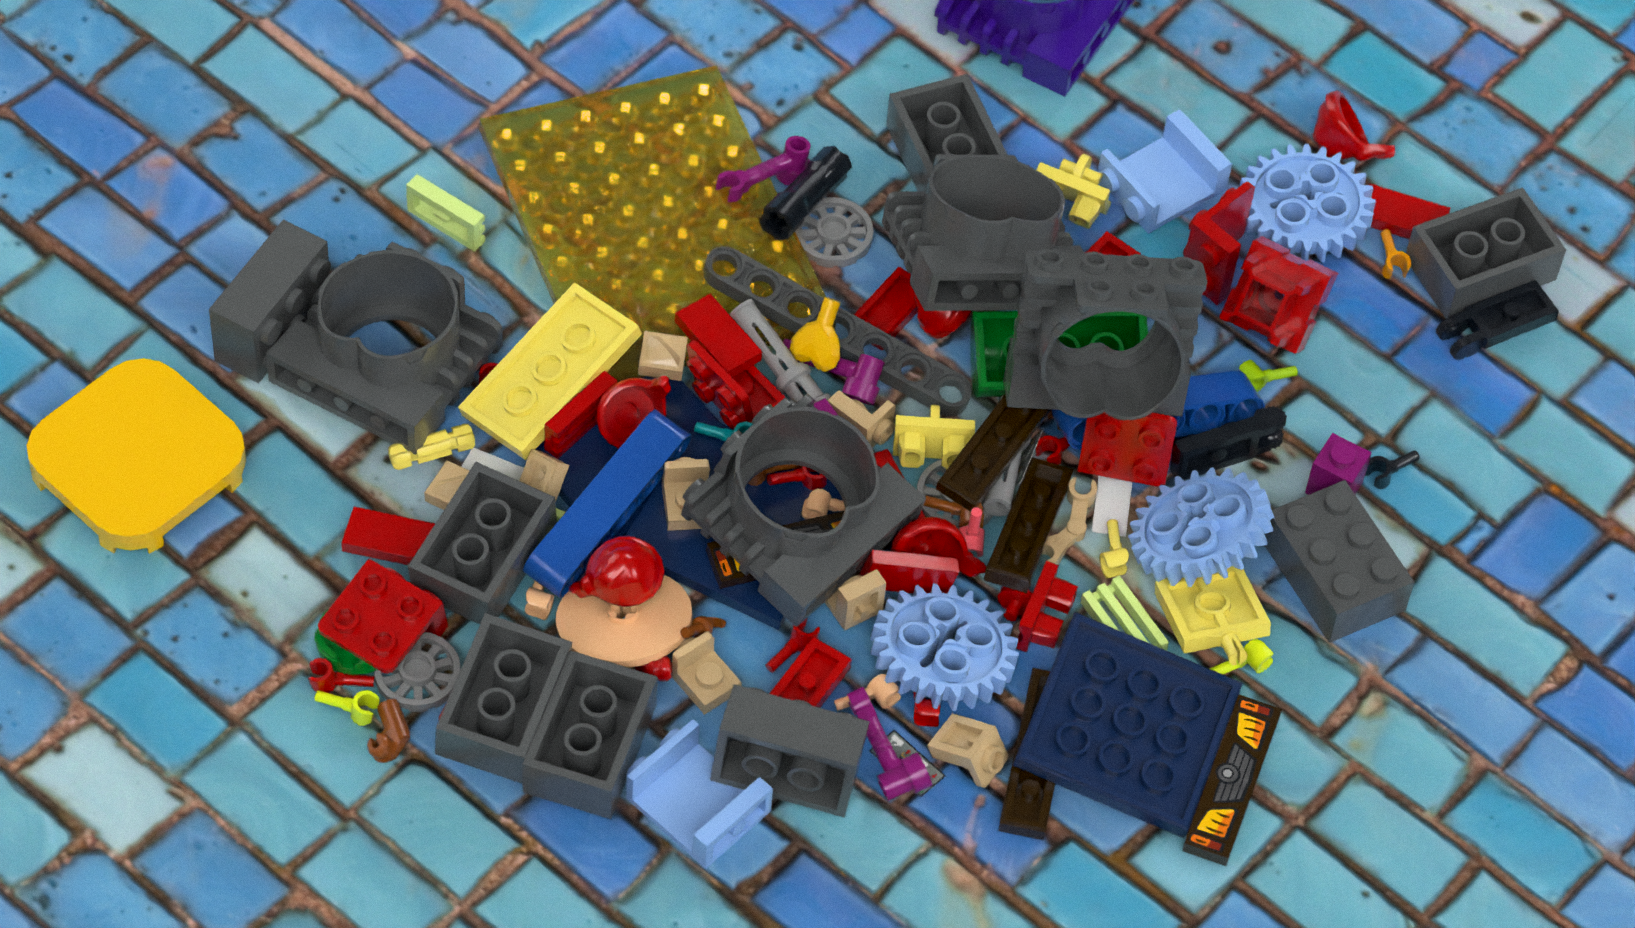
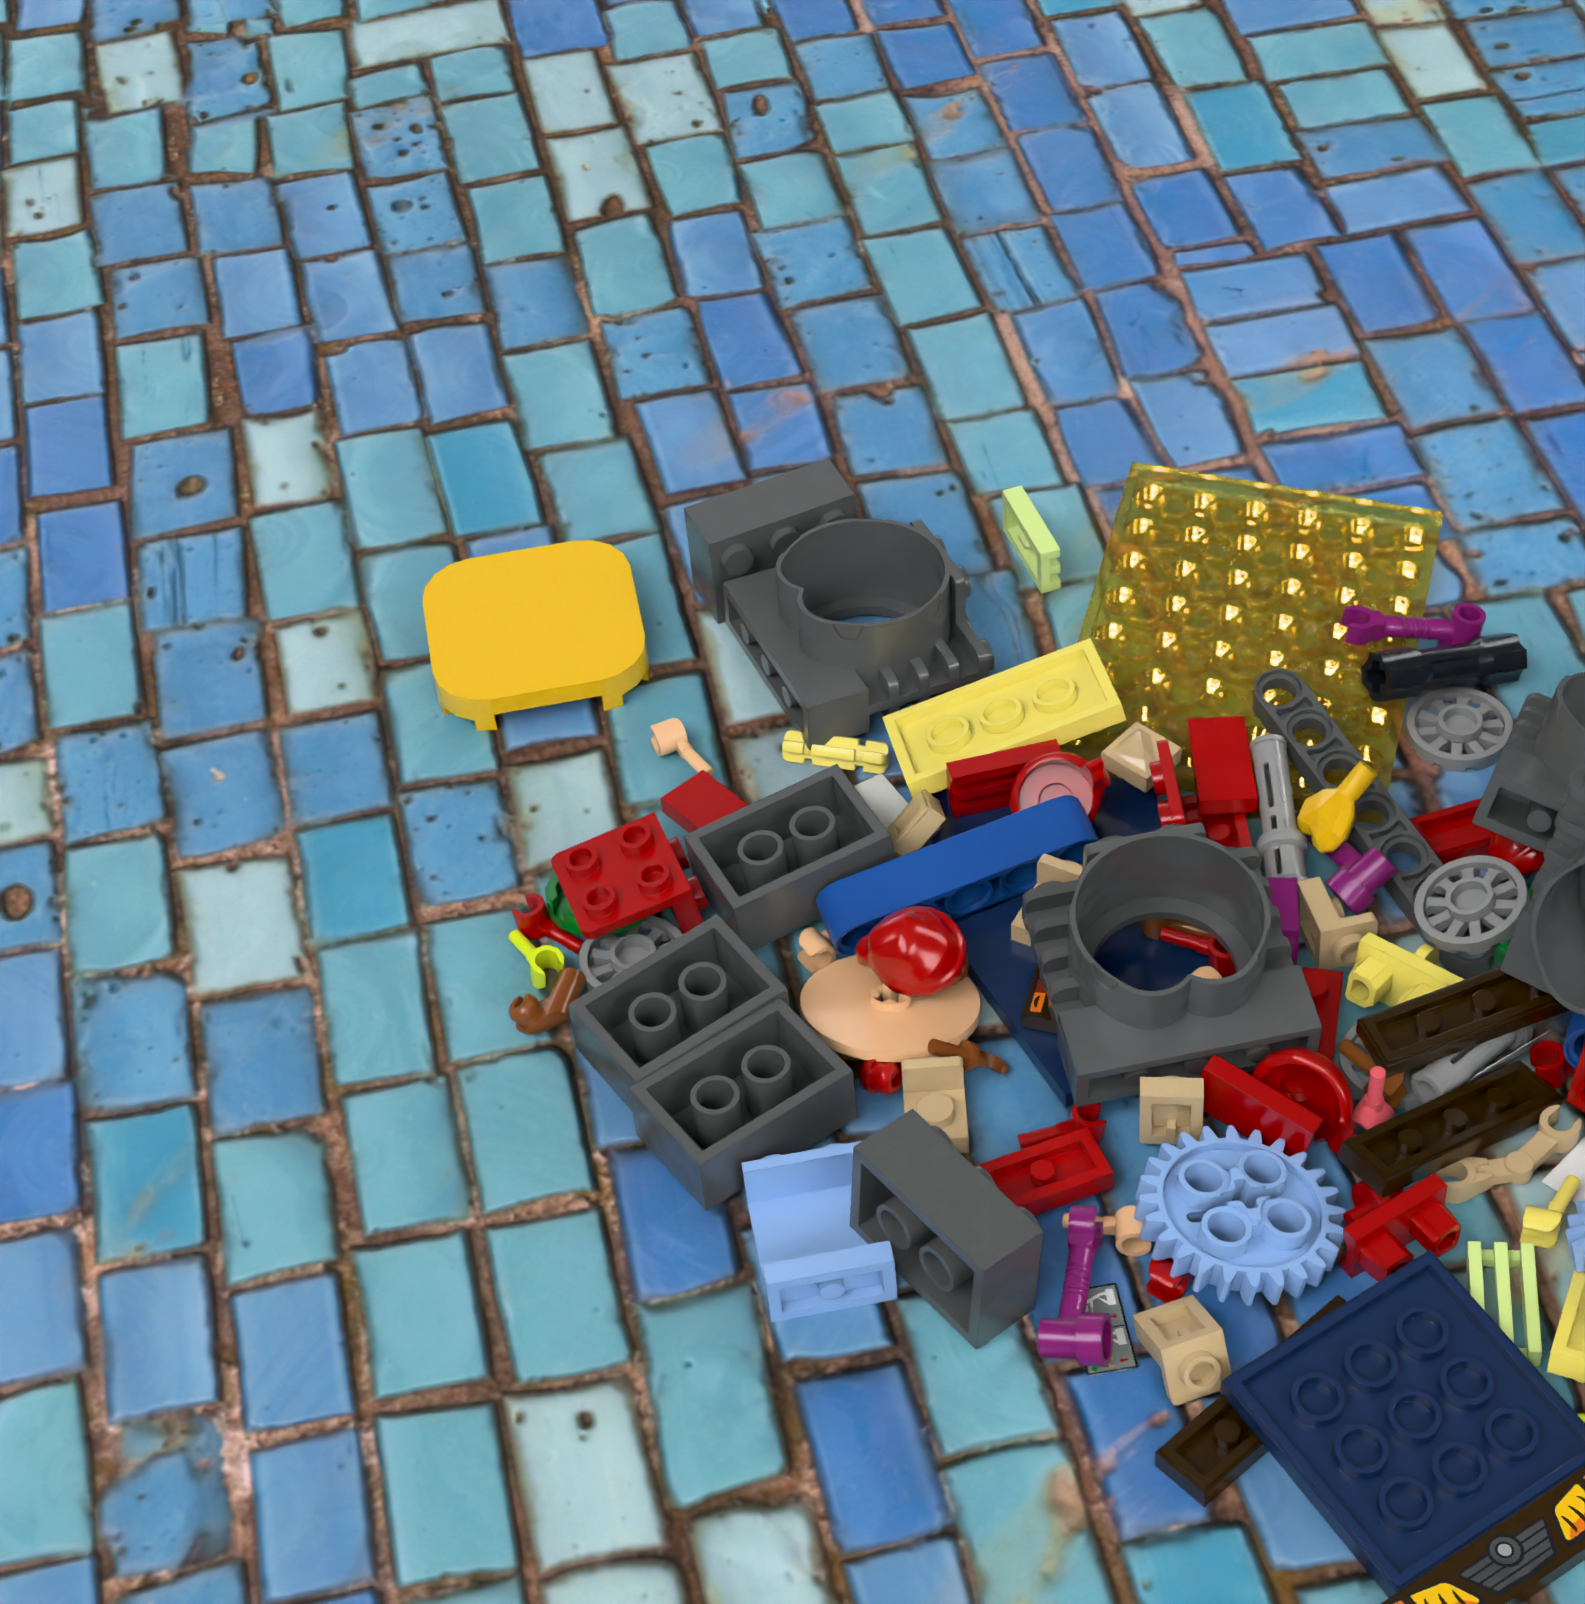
camera: 45 degrees right, 10 degrees down
none -> light nougat hand [650,718,714,776]
none -> light grey wheel [1414,855,1530,954]

